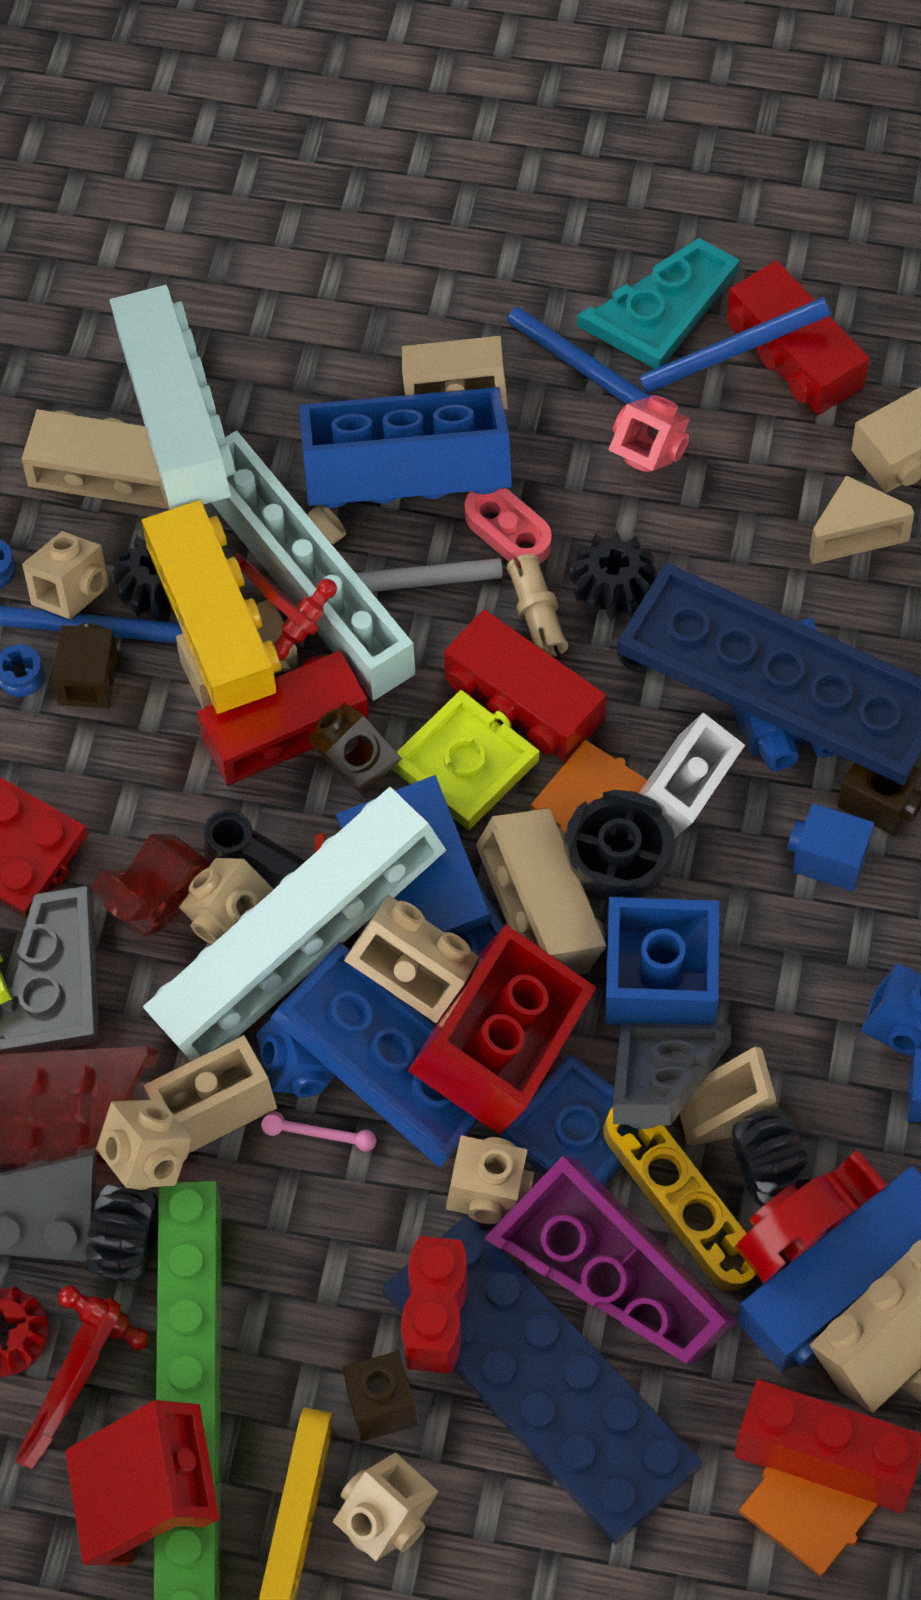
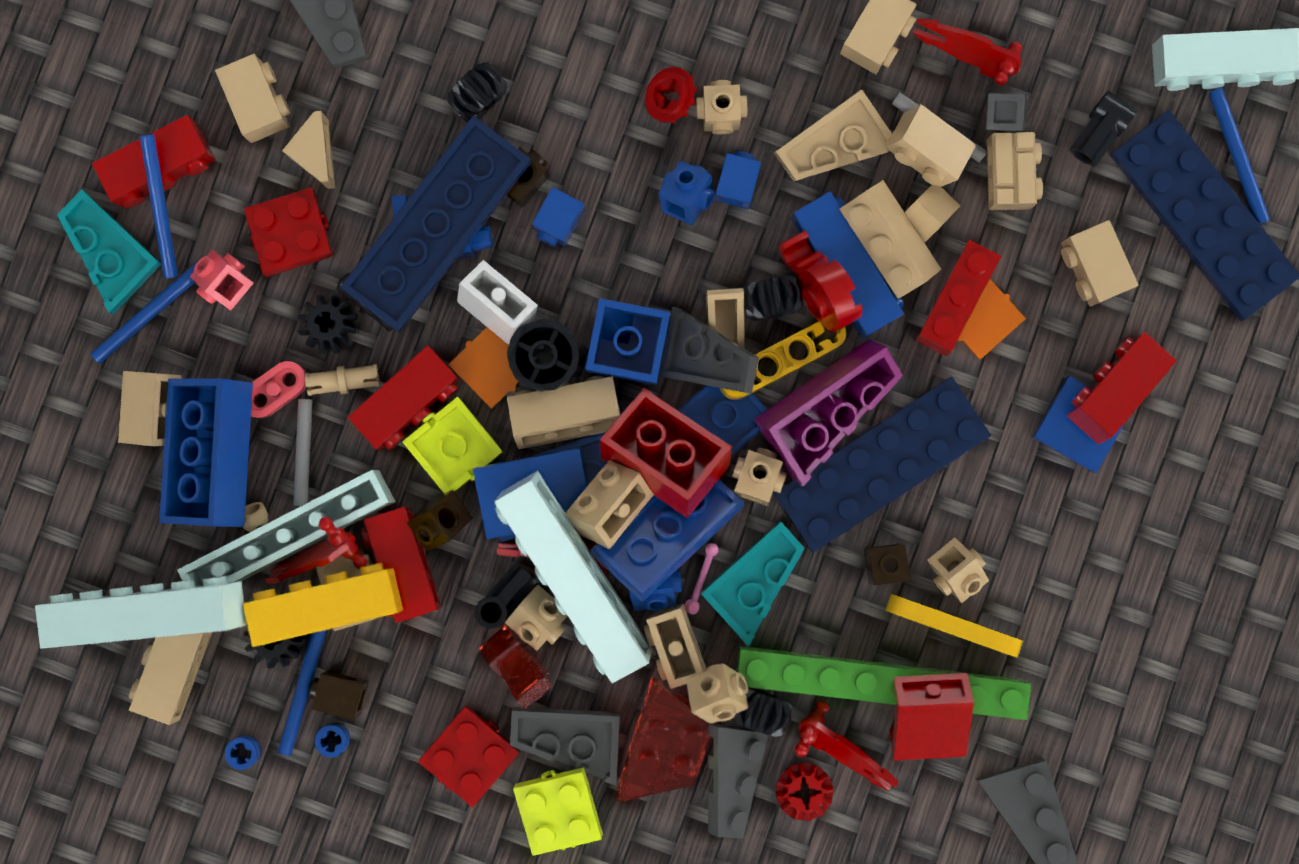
camera: 80 degrees left, 25 degrees up
tan brick [22,531,109,620] -> none
red brick [401,1236,468,1374] -> none
none -> red plate [244,187,334,277]
none -> teal wing [700,521,805,647]

